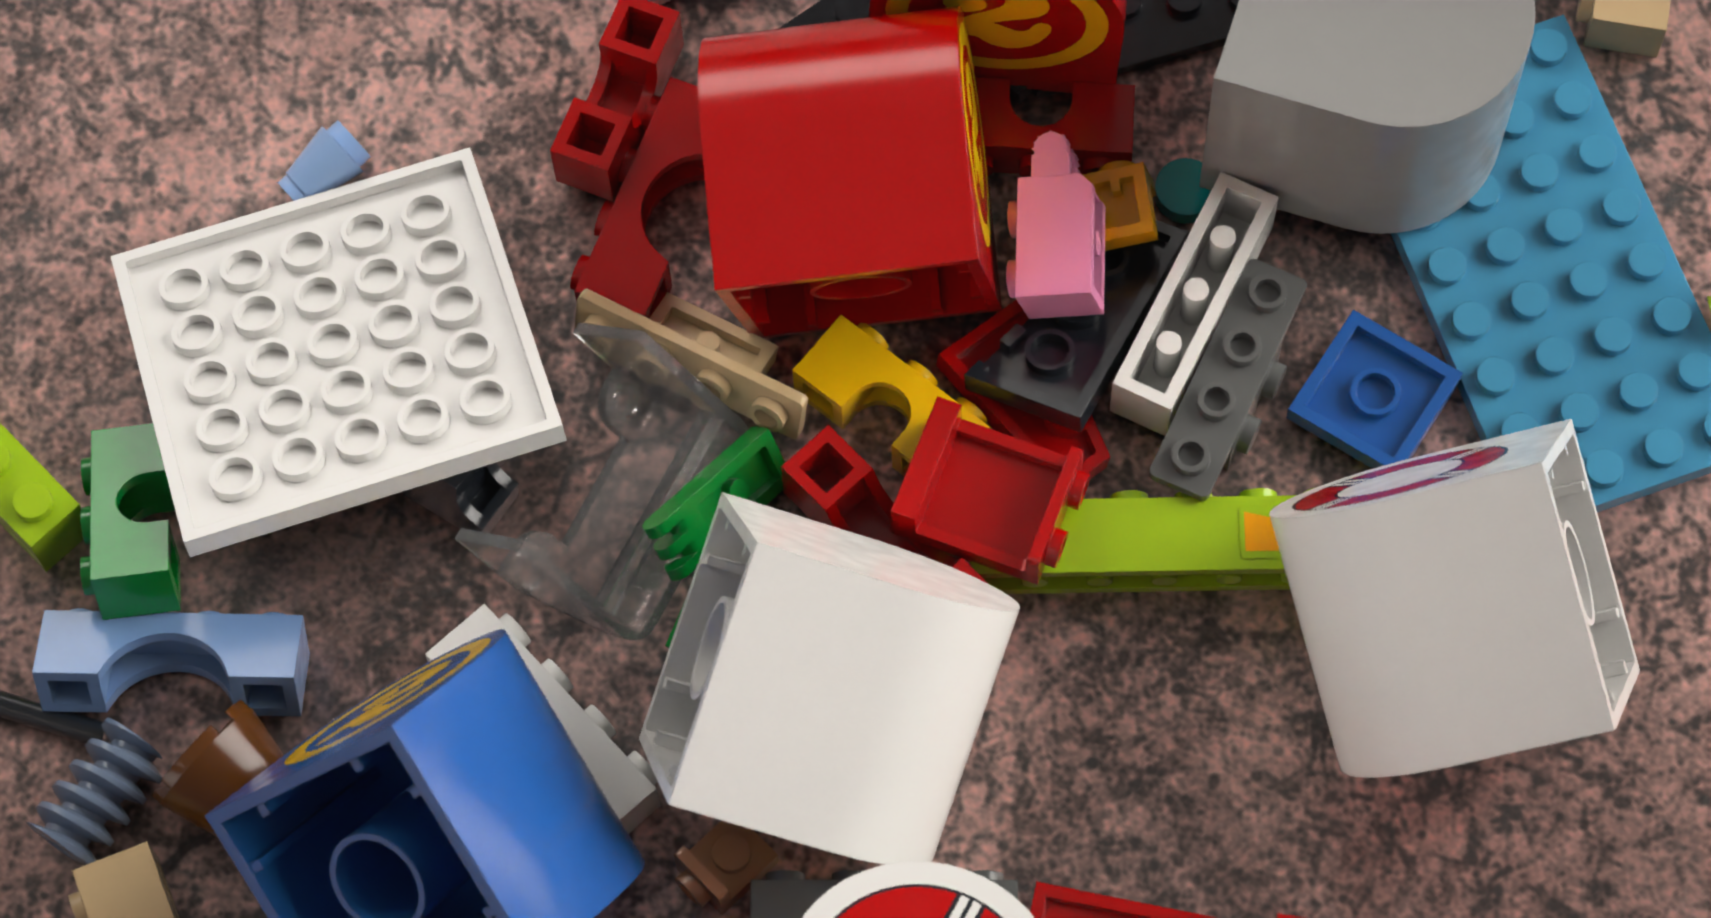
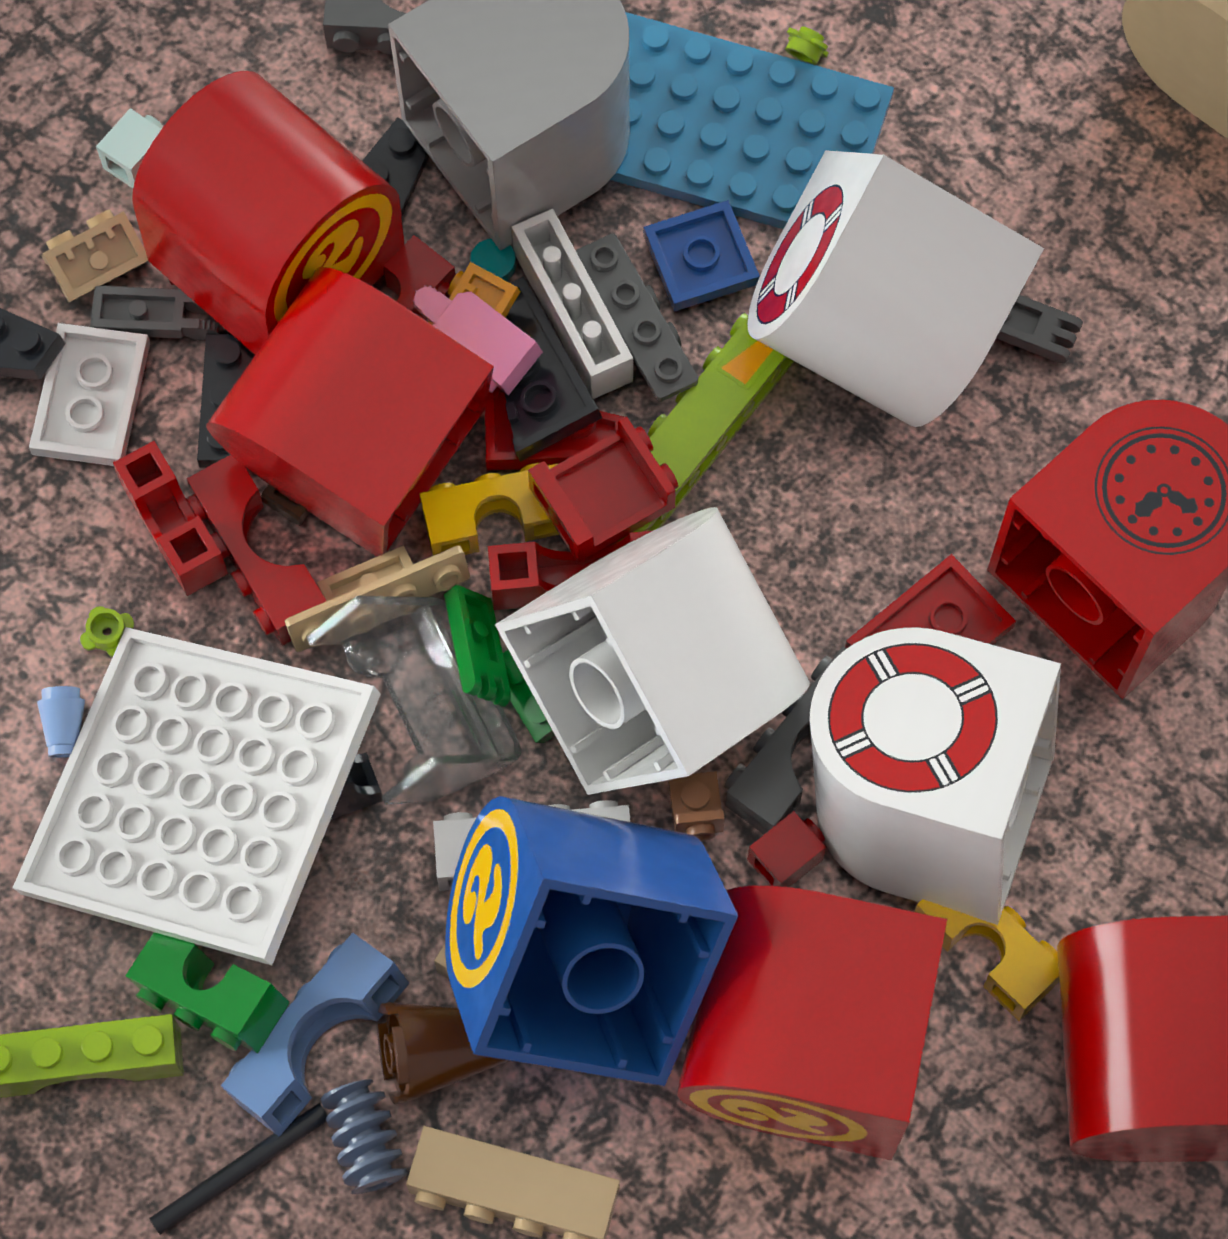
camera: 55 degrees left, 0 degrees up
none -> lime plate [80,606,135,657]
none -> dark grey hinge [996,294,1083,363]

